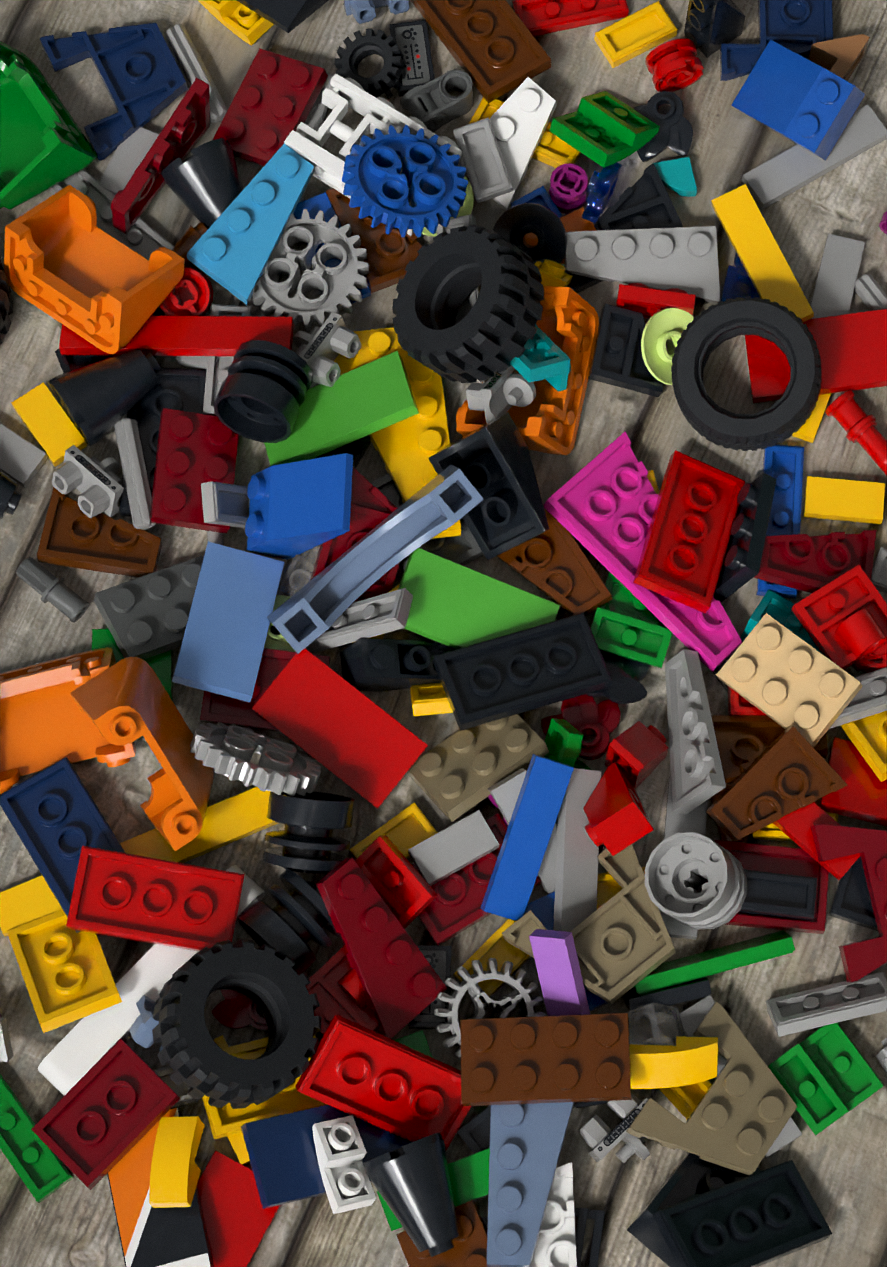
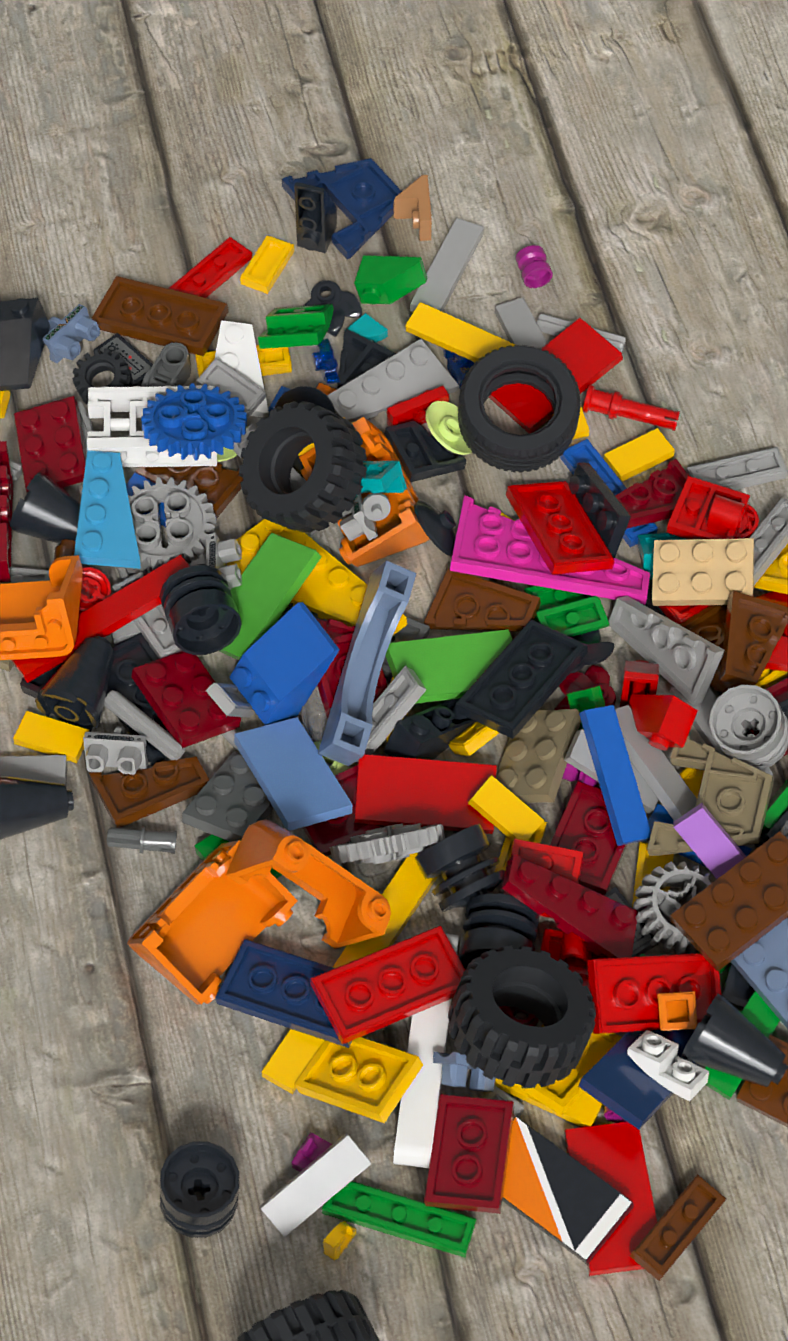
camera: 35 degrees left, 15 degrees down
yellow slope [149,1116,205,1208] -> none
light grey tile [408,810,499,886] -> none
black slope [428,413,549,560] -> none
magenta wheel [549,163,588,214] -> none
red wheel [645,38,704,92] -> none
blue slope [731,40,865,161] -> none
none -> green slope [354,255,427,305]
none -> black dish [414,500,456,556]
none -> yellow tile [468,775,544,842]
none -> orange slope [658,992,697,1031]

